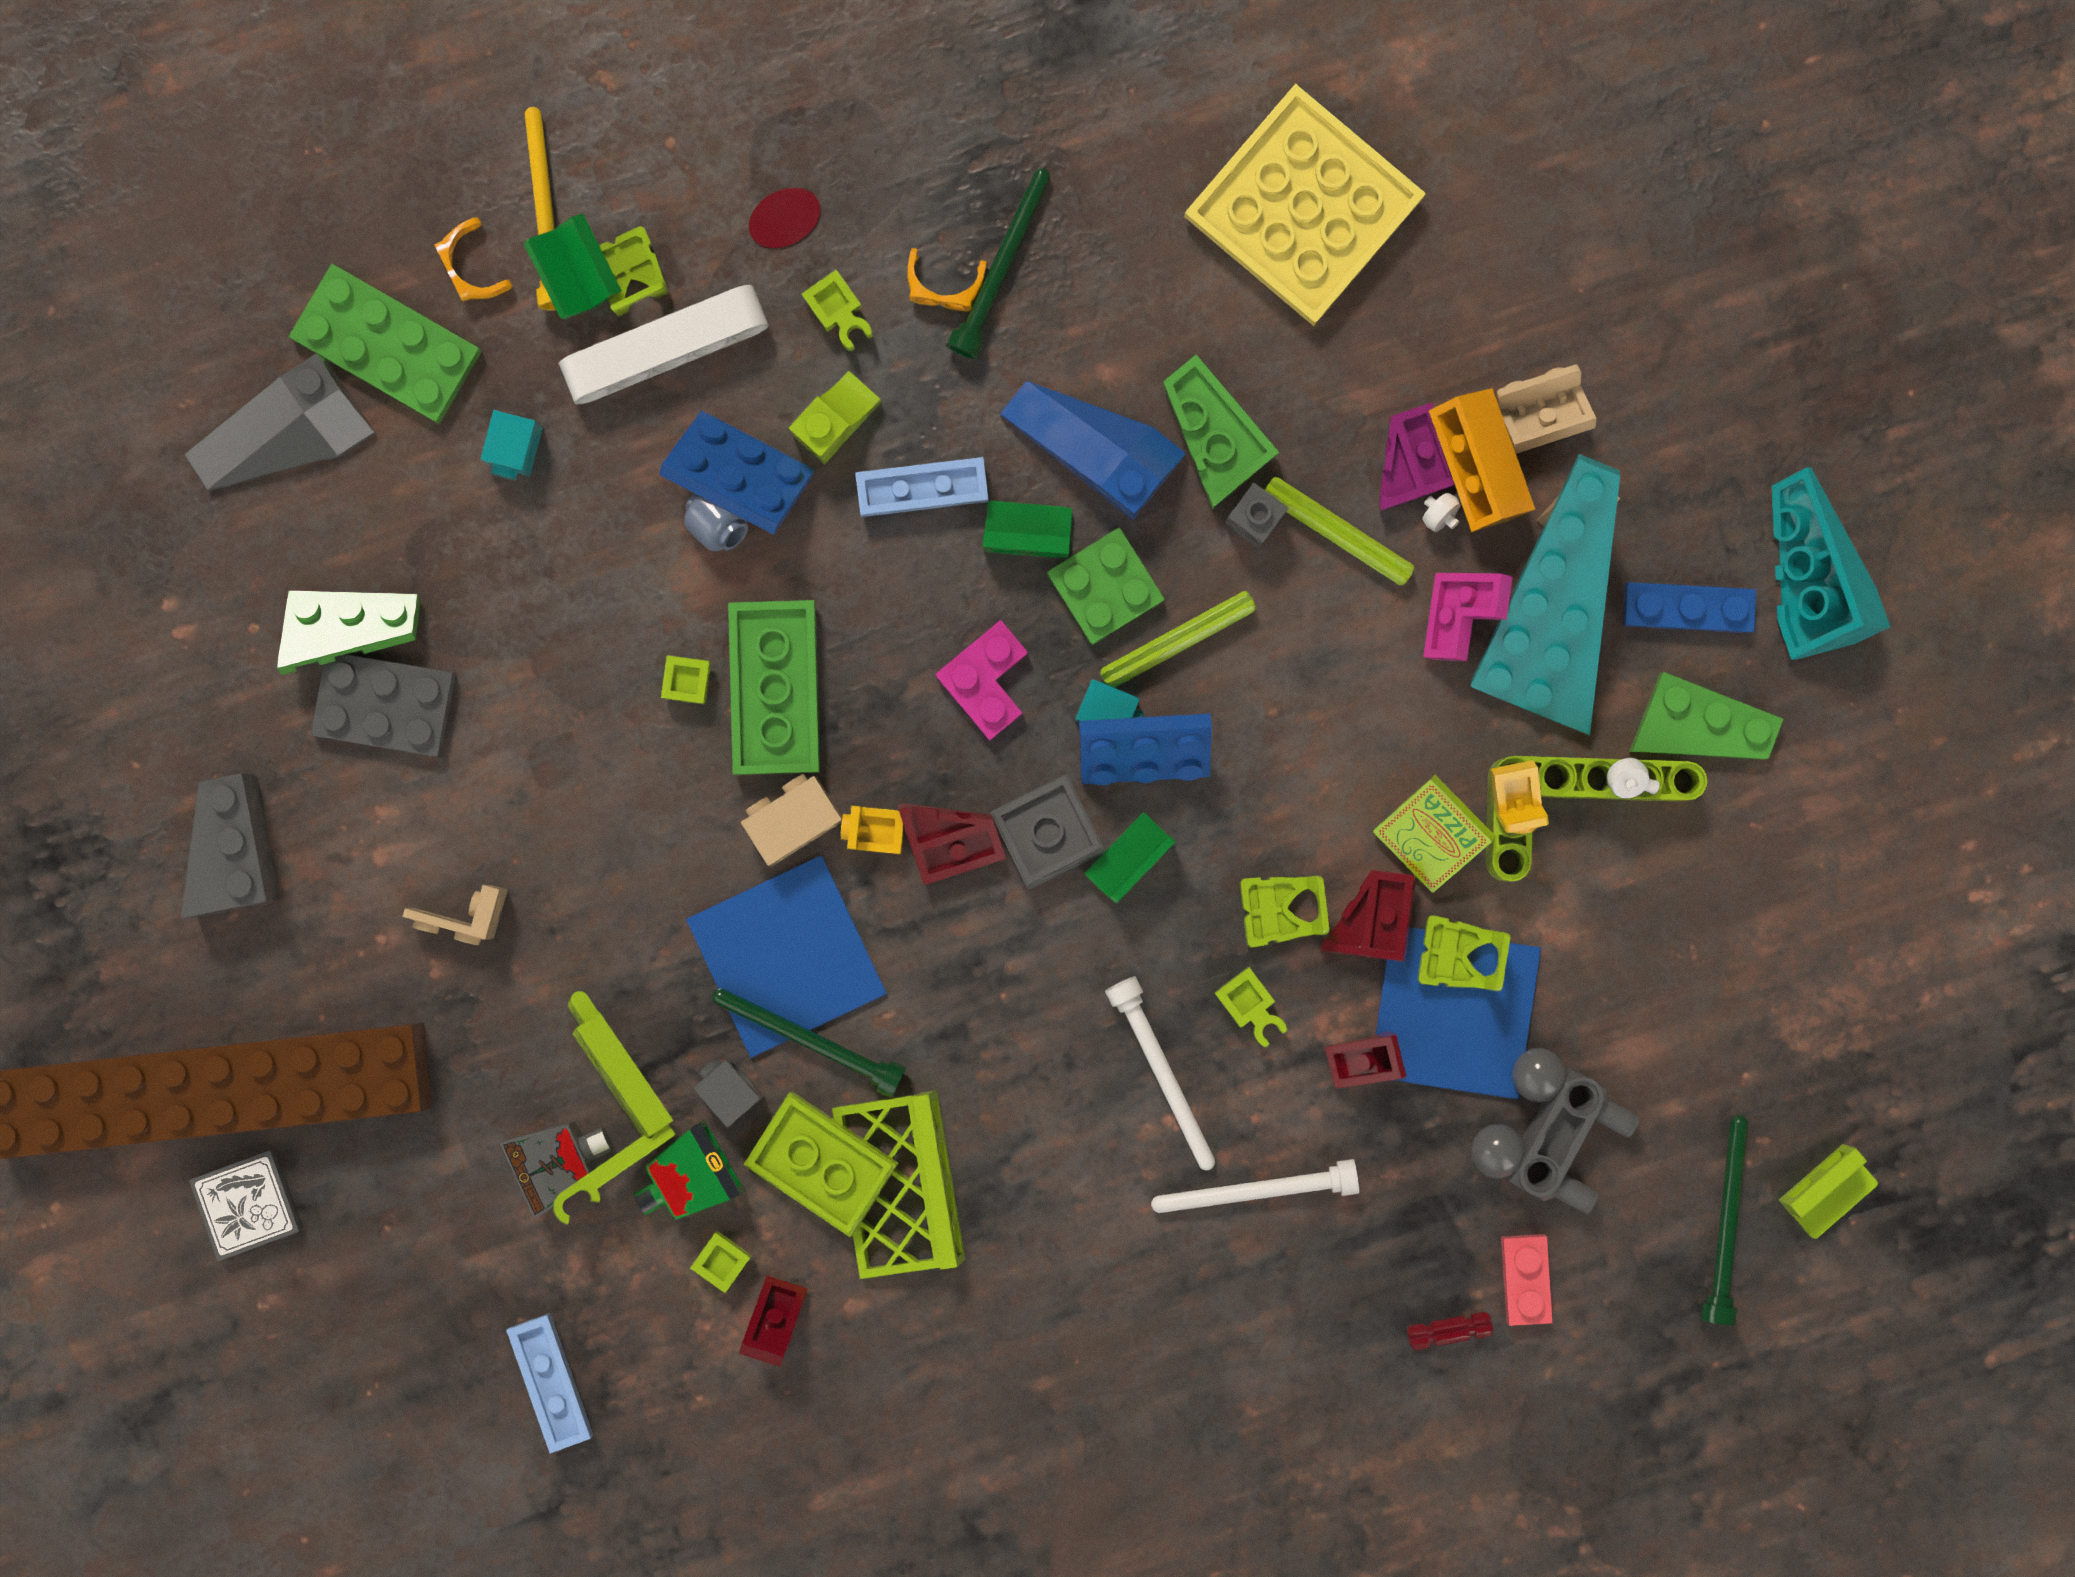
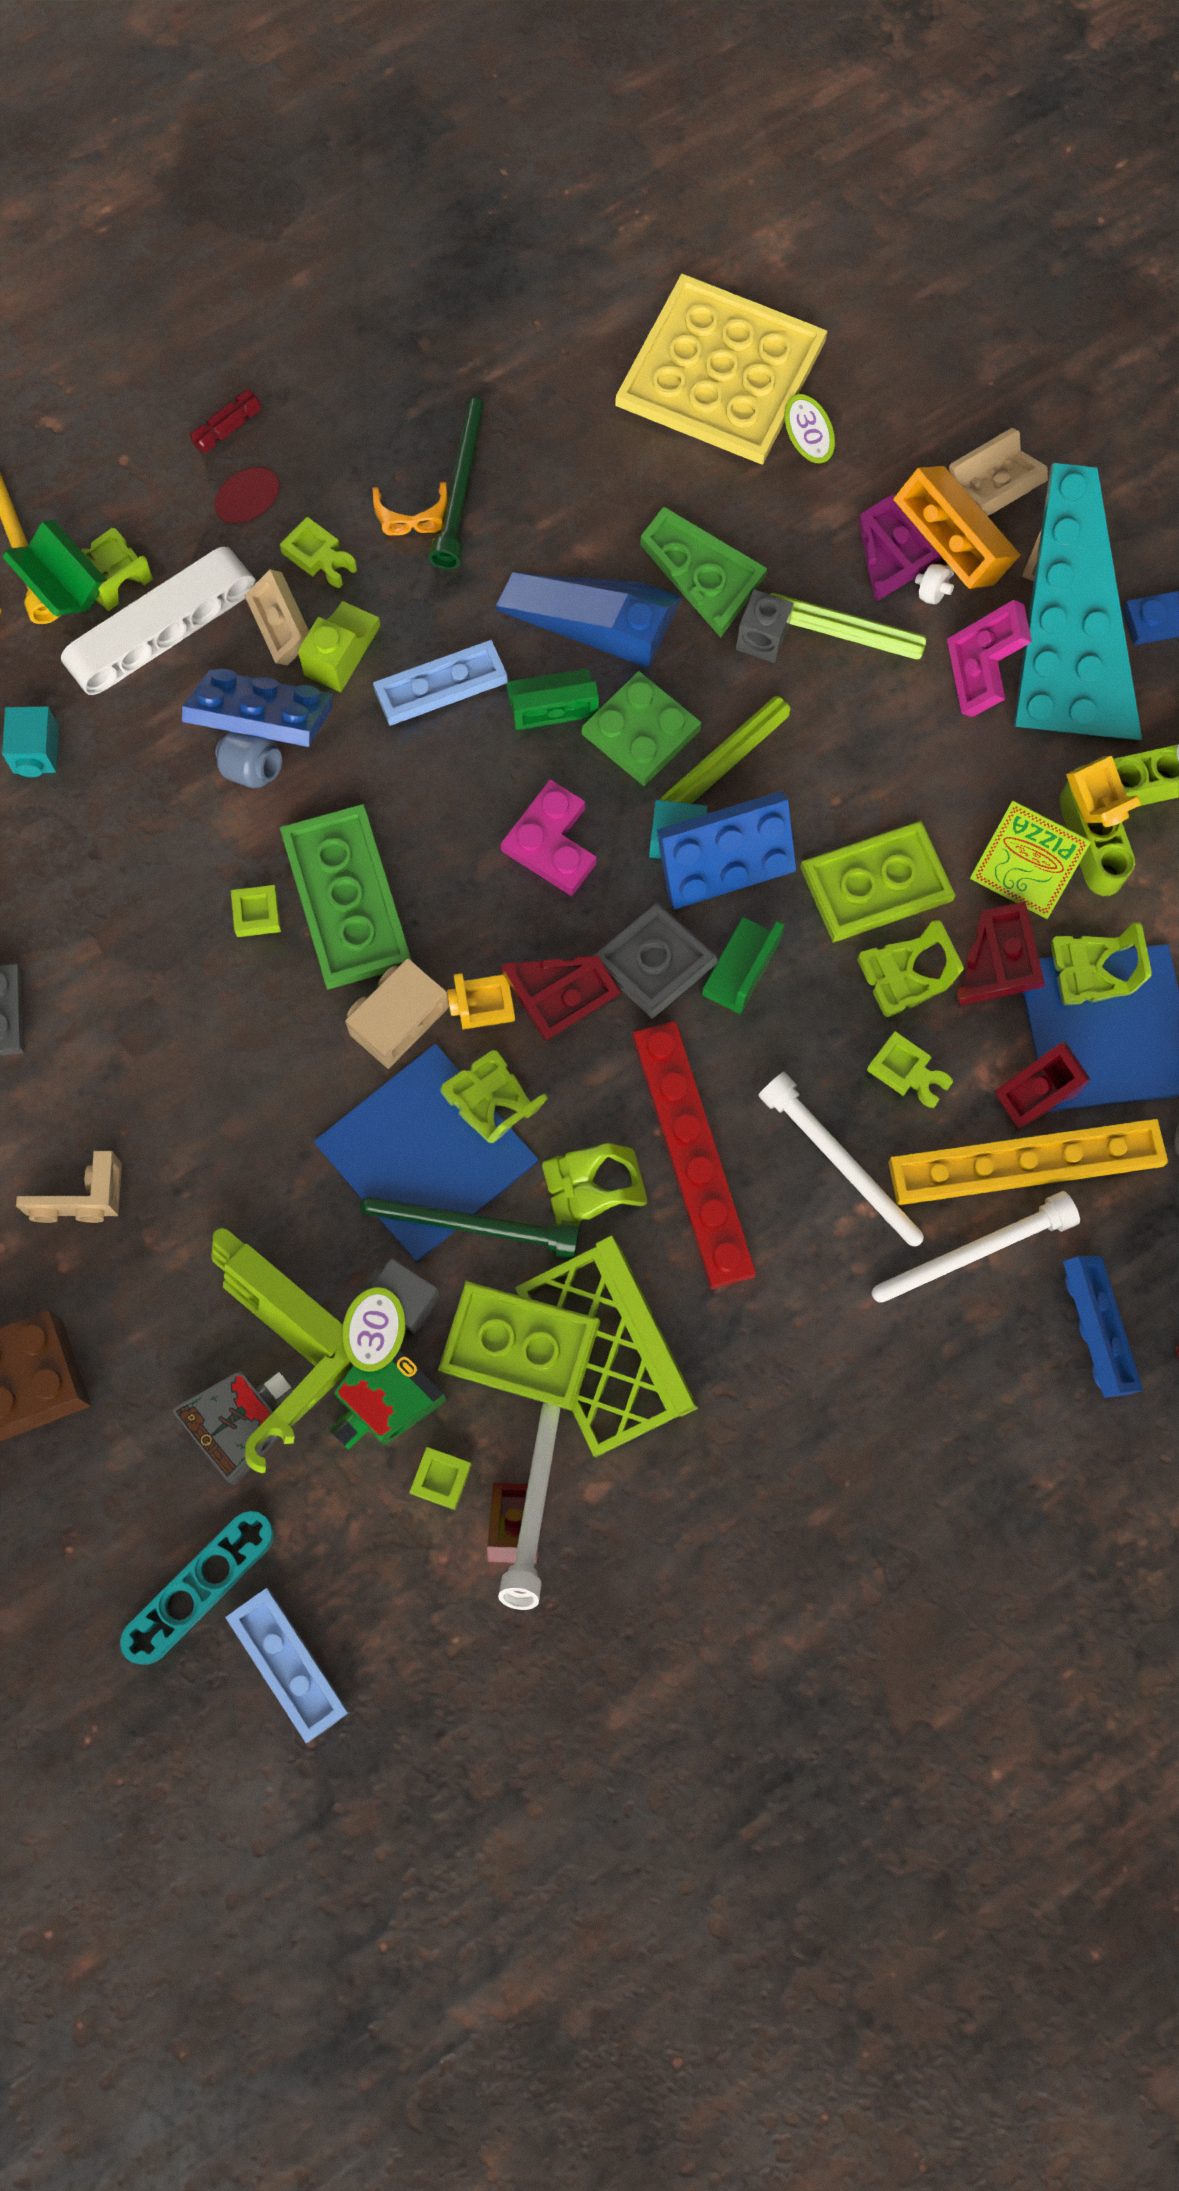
camera: 20 degrees left, 15 degrees down
none -> teal beam [120,1511,275,1665]
none -> dark red axle [190,389,261,453]
none -> tan plate [244,569,309,666]
none -> sticker [342,1287,405,1372]
none -> lime piece [440,1050,548,1143]
none -> white piece [498,1403,560,1610]
none -> lime piece [542,1143,647,1225]
none -> red plate [632,1021,756,1290]
none -> sticker [784,394,835,464]
none -> lime tile [800,821,956,943]
none -> yellow plate [888,1119,1168,1206]
none -> blue plate [1063,1256,1143,1398]

